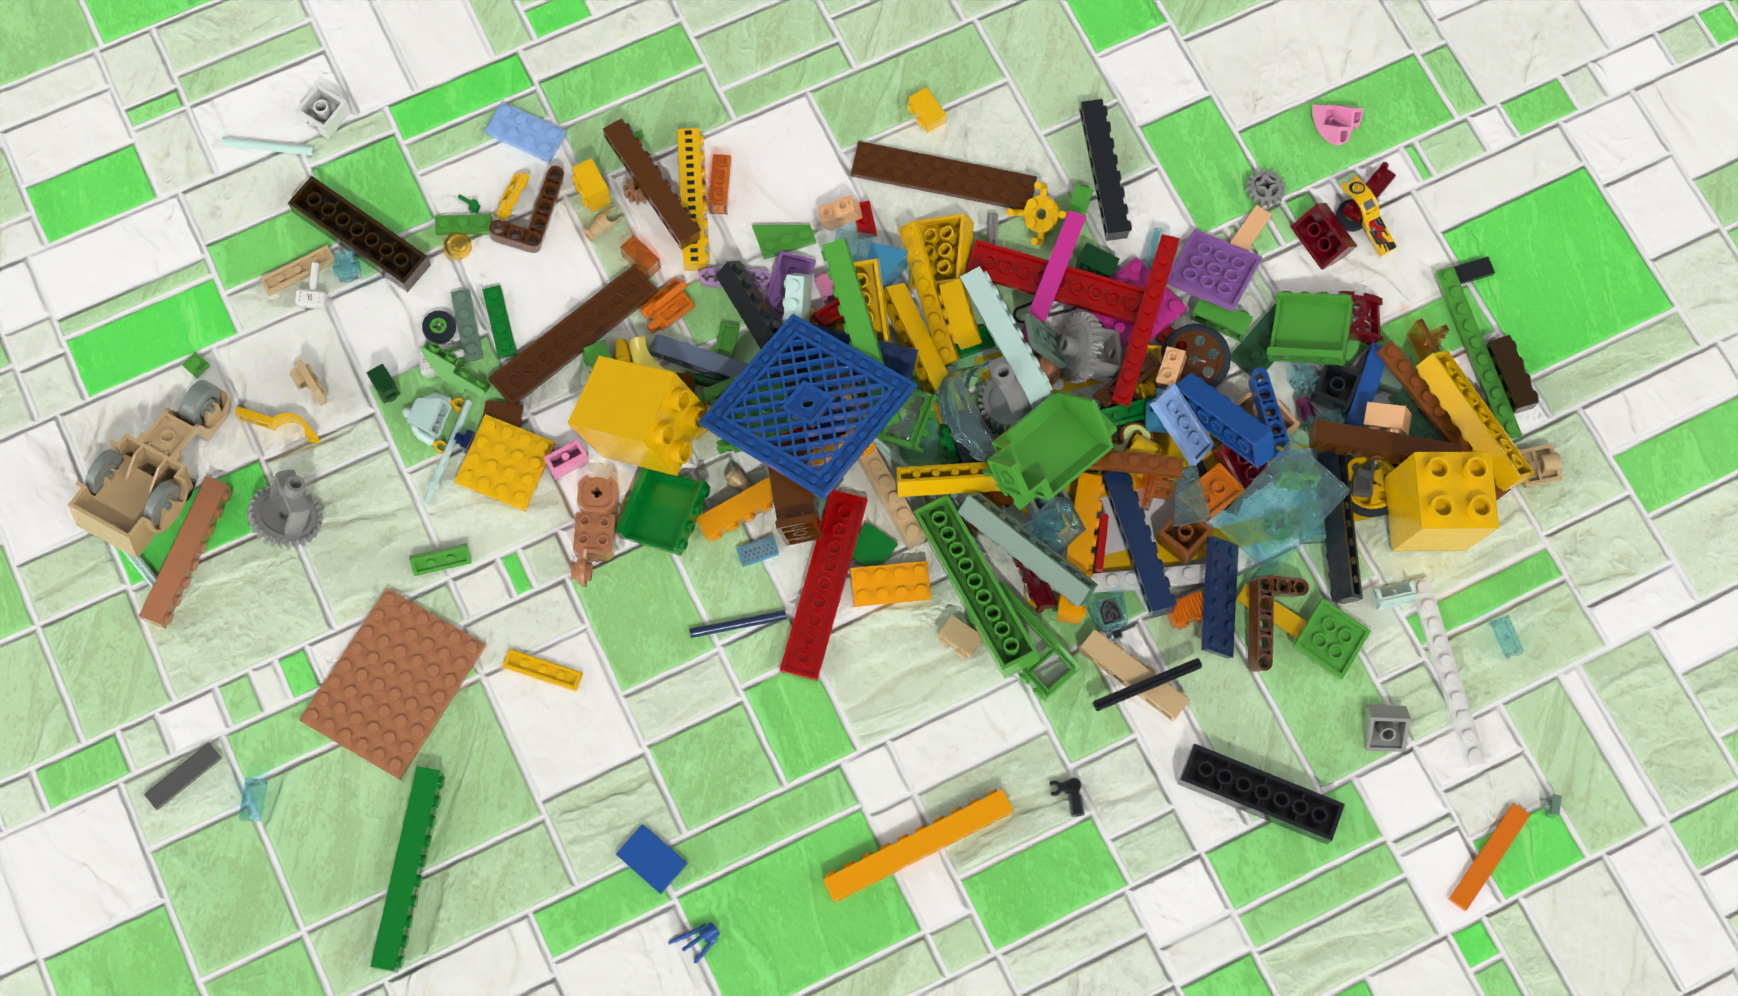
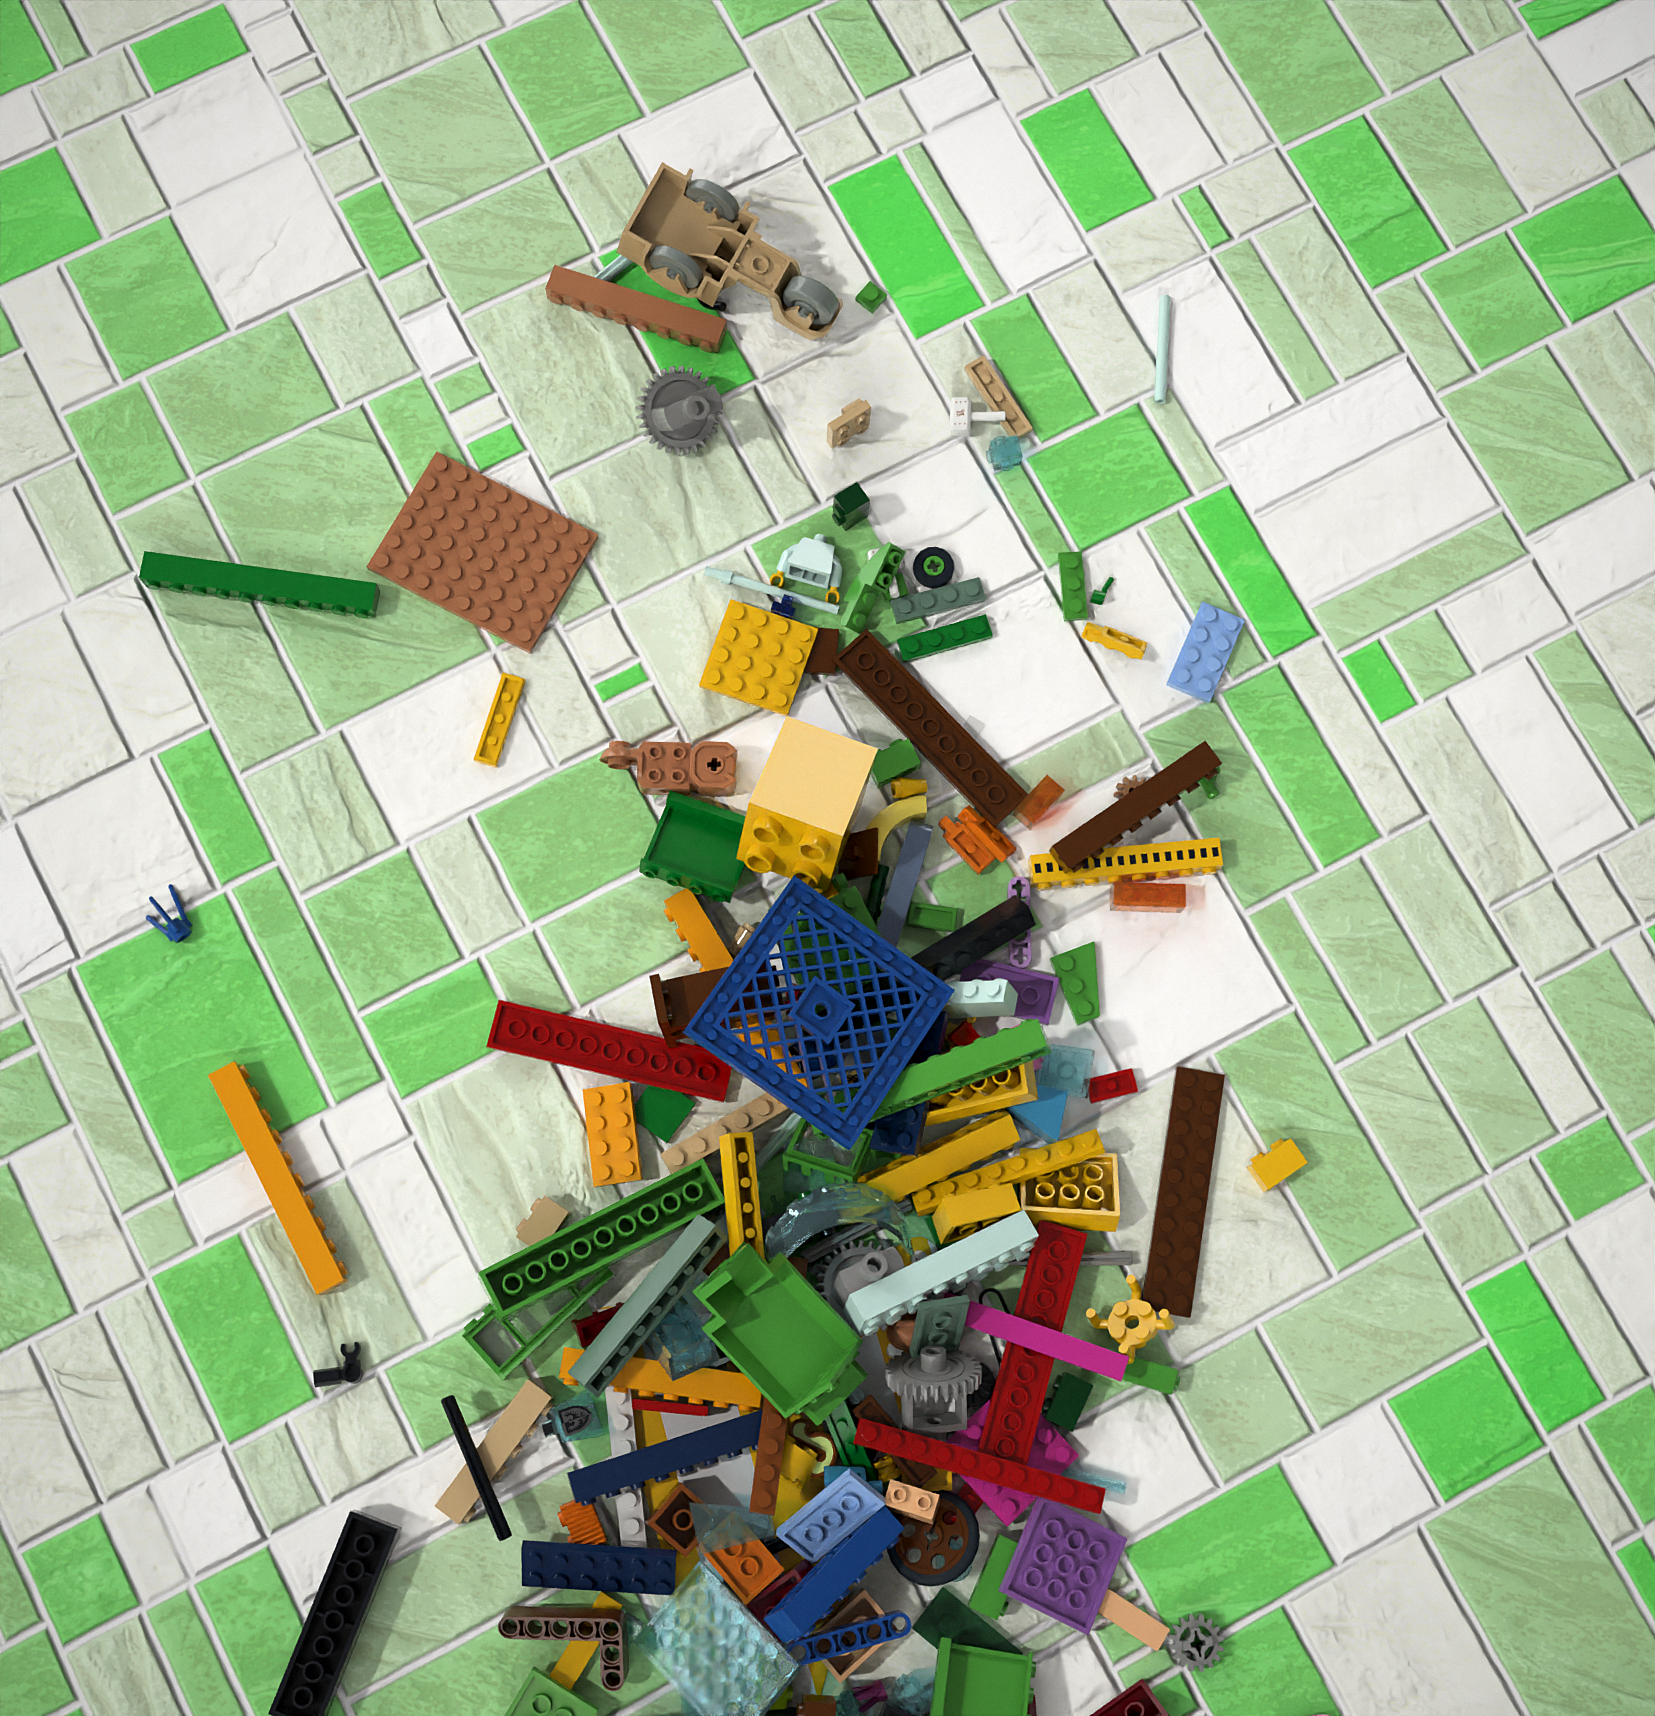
camera: 85 degrees right, 5 degrees up
dark grey tile [144,742,222,811] -> none
yellow piece [234,406,320,445] -> none
clear light blue hinge [239,777,268,822] -> none
dark brown brick [288,176,431,293] -> none
white brick [295,84,351,139] -> none
bright green plate [409,543,472,576] -> none
clear yellow hair [443,232,472,261] -> none
reddish brown beam [489,166,564,253] -> none
bright pink brick [544,439,589,480] -> none
yellow brick [571,158,611,213] -> none
tan piece [582,206,623,242] -> none
blue tile [616,824,688,894] -> none
dark blue piece [689,610,787,638] -> none
tile [736,536,779,567] -> none
light nougat brick [817,194,863,230] -> none
black brick [1079,99,1132,241] -> none
clear orange bracket [1141,475,1177,511] -> none

